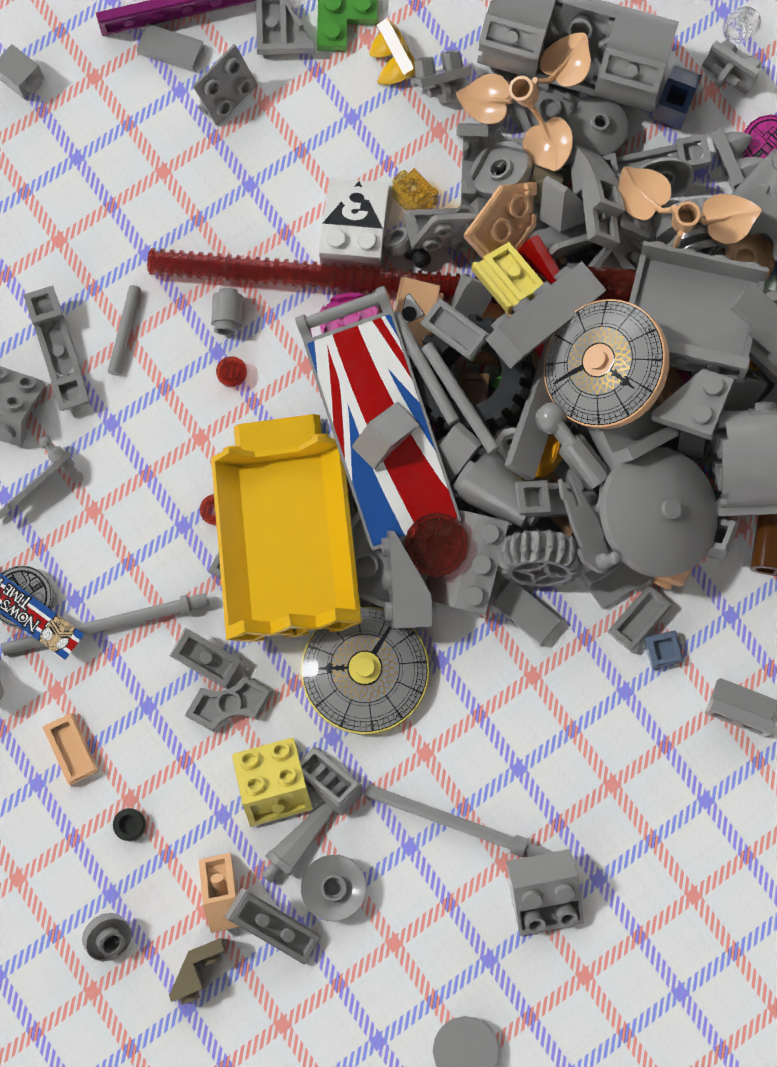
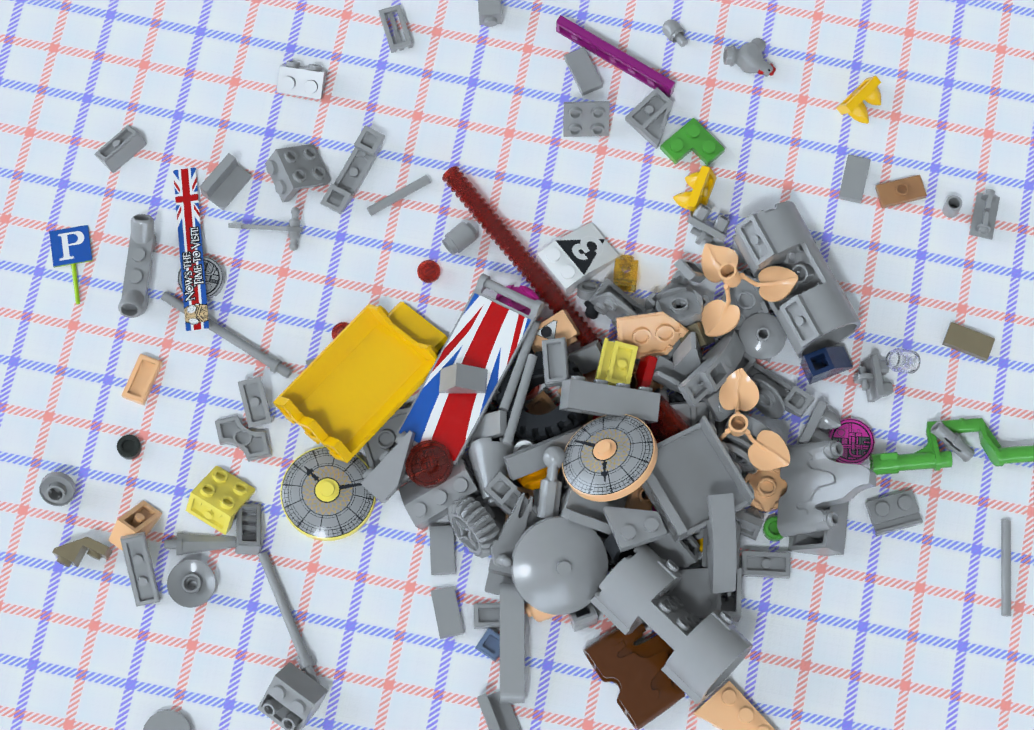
camera: 45 degrees right, 5 degrees down
none -> light grey tile [431,586,464,639]
none -> light grey beam [500,583,525,703]

